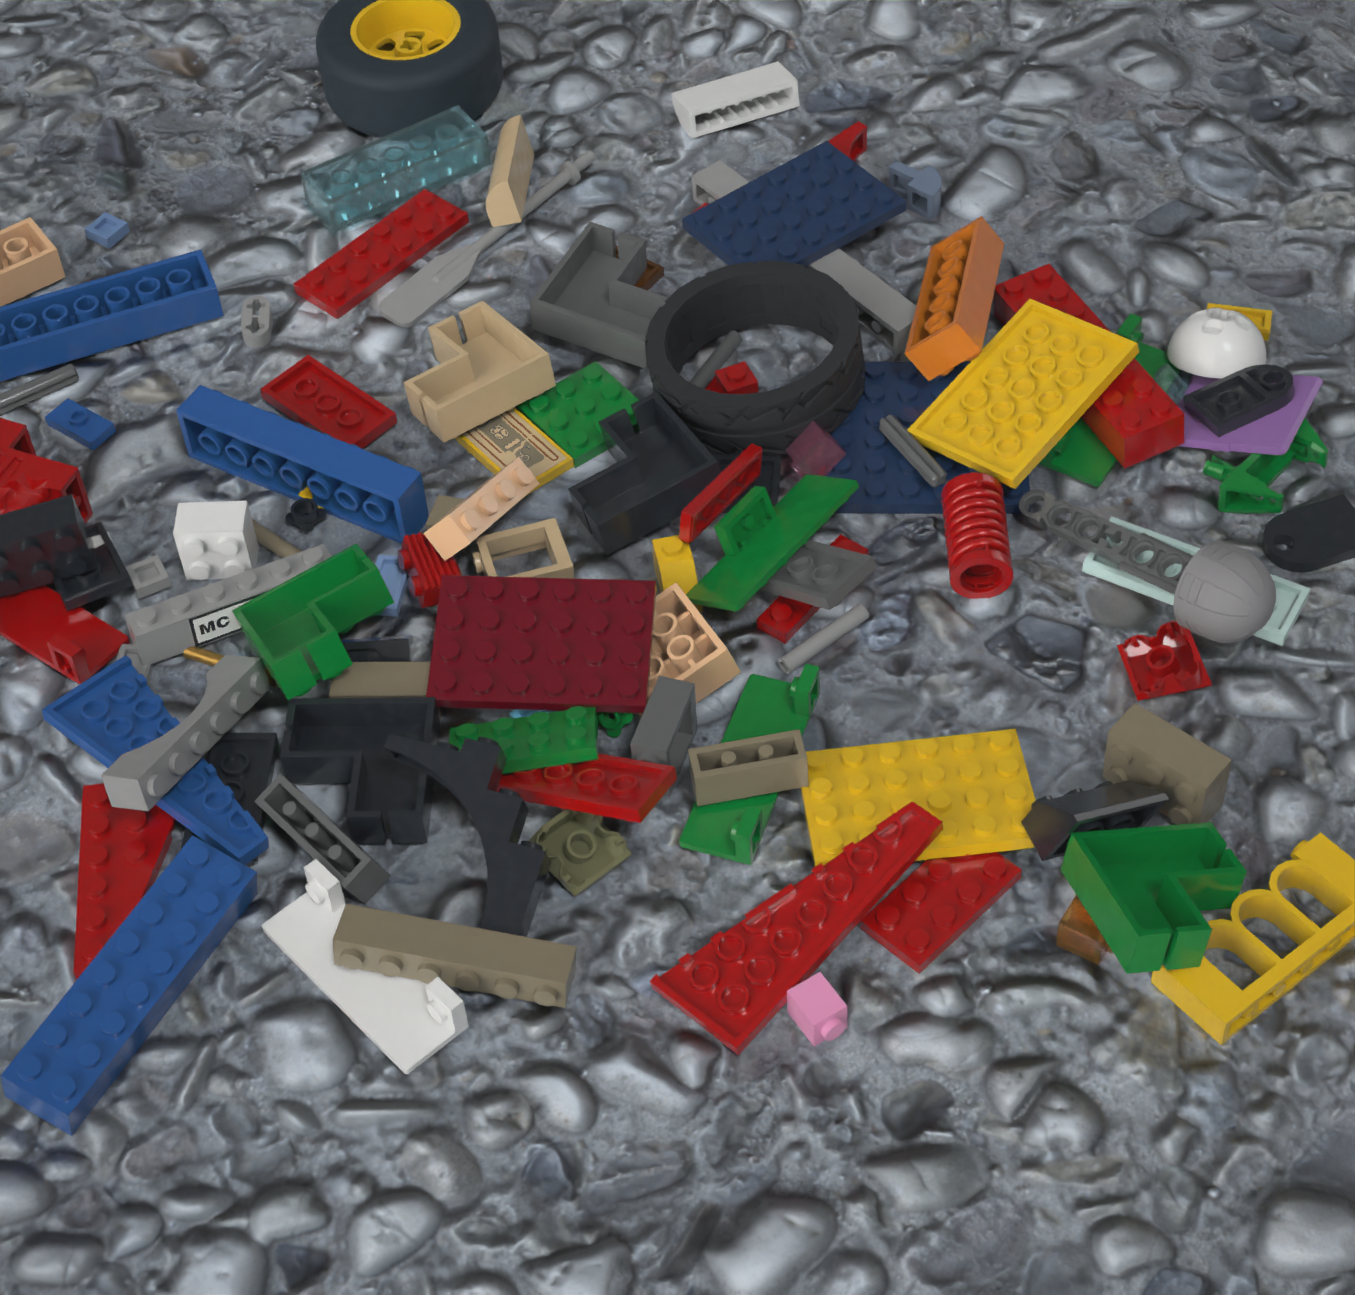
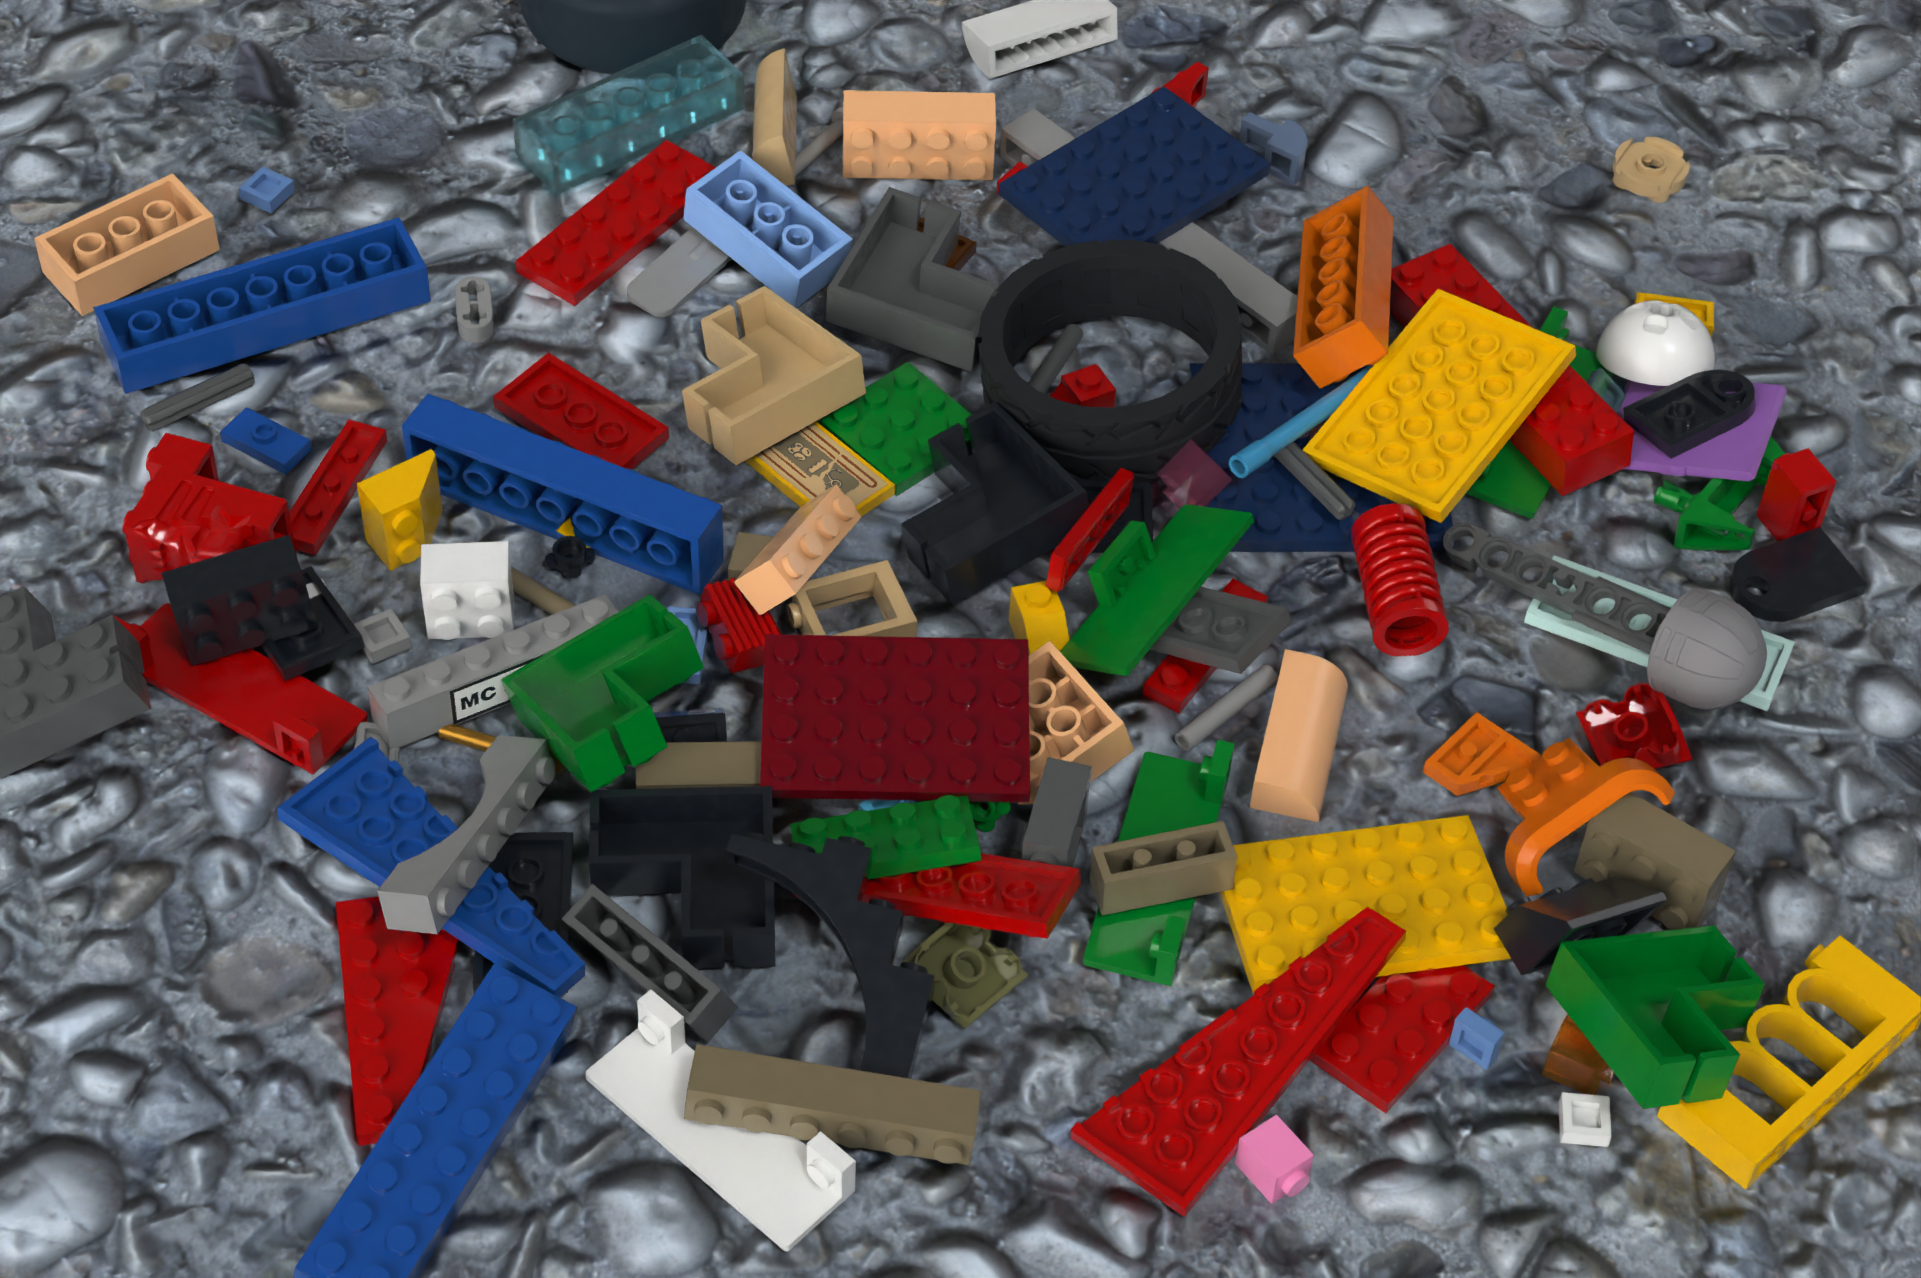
camera: 10 degrees left, 0 degrees up
none -> red plate [289,419,388,555]
none -> yellow slope [357,449,443,571]
none -> light blue brick [683,150,853,308]
none -> light nougat brick [843,90,996,180]
none -> dark azure piece [1229,364,1374,478]
none -> light nougat brick [1250,649,1348,823]
none -> orange wing [1423,712,1542,796]
none -> medium blue plate [1449,1007,1505,1070]
none -> orange piece [1497,738,1675,897]
none -> white plate [1559,1092,1611,1147]
none -> tan plate [1612,137,1690,203]
none -> red brick [1756,448,1837,542]

